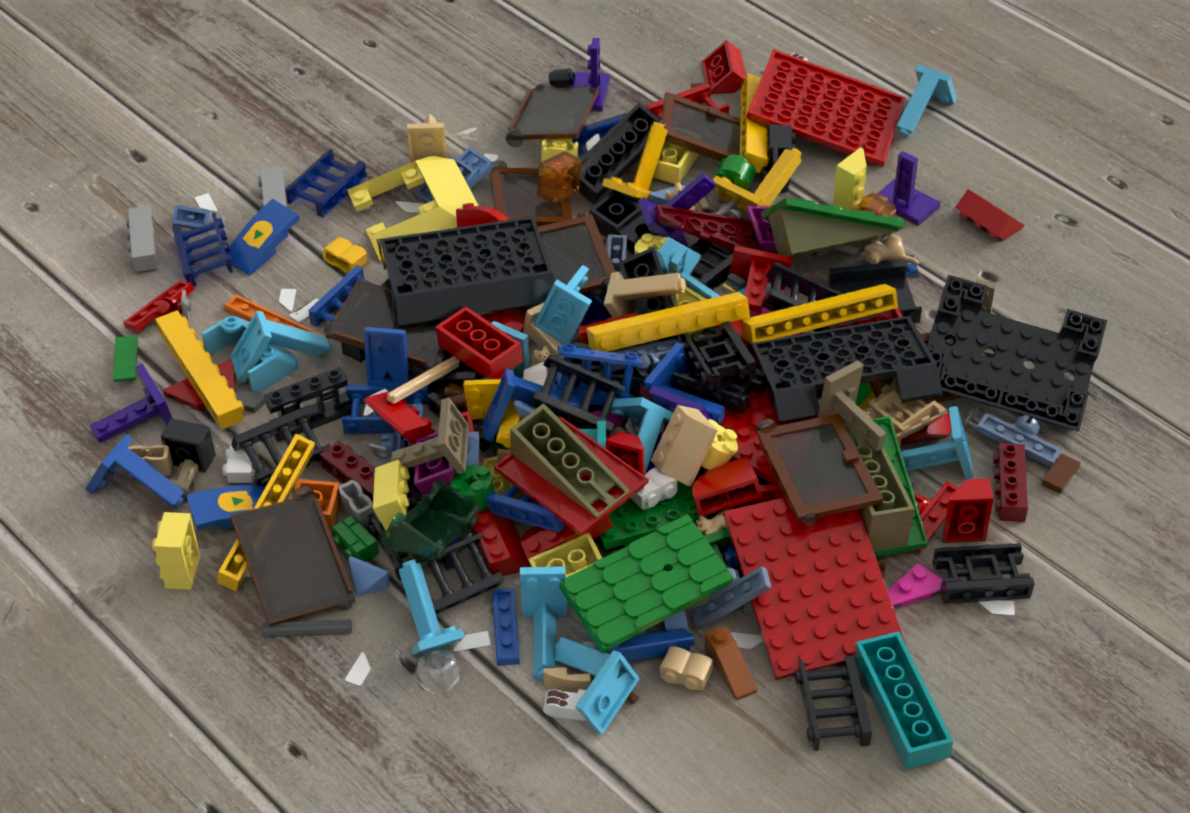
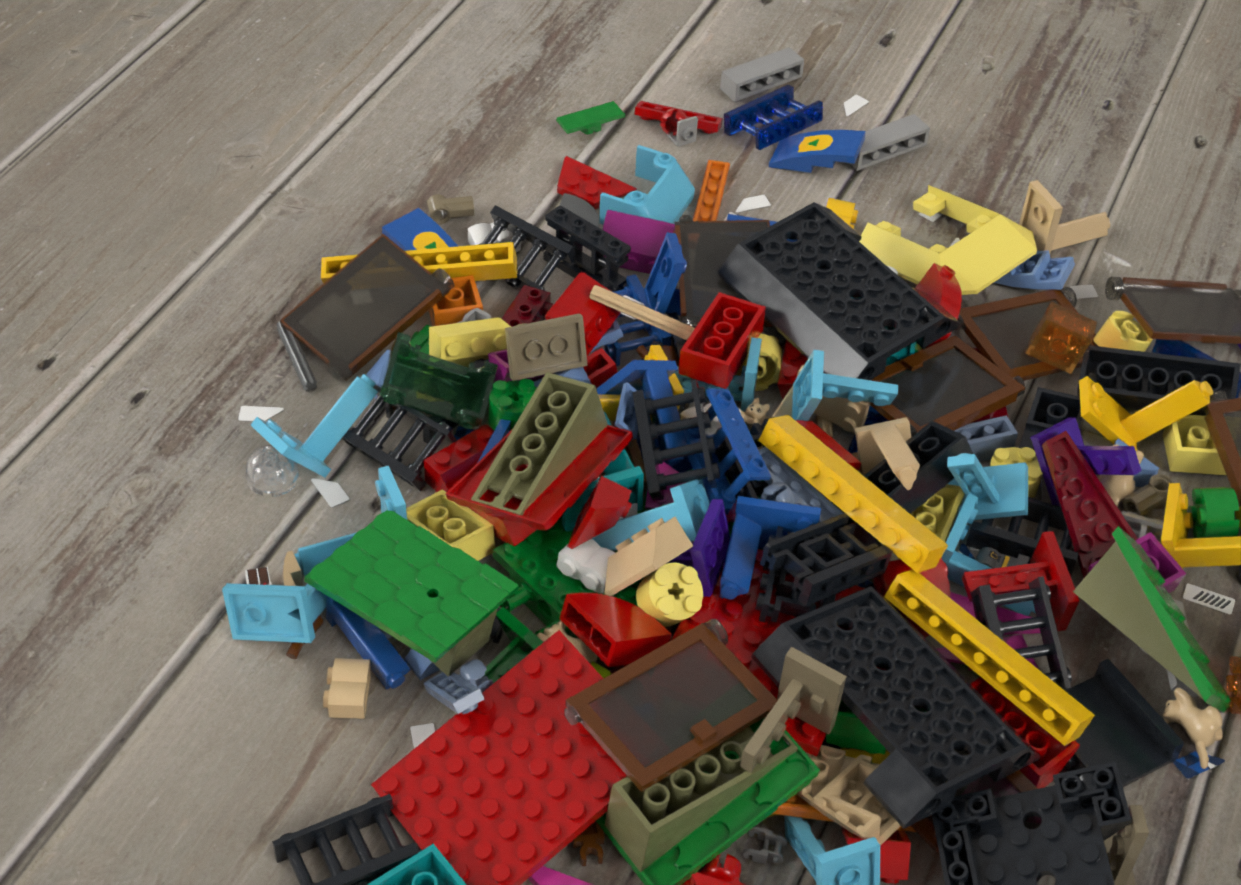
camera: 65 degrees right, 0 degrees up
blue piece [85,434,184,509] -> none
dark purple piece [90,363,173,443] -> none
tan brick [128,445,173,477] -> none
light yellow brick [152,512,200,590] -> none
yellow brick [155,310,245,430] -> none
black brick [161,418,216,473] -> none
medium blue slope [172,205,211,229] -> none
medium azure piece [230,311,331,383] -> none
clear blue fence [286,148,367,218] -> none
blue tile [492,588,520,666] -> none
dark orange slope [704,626,757,700] -> none
none -> magenta slope [602,210,676,274]

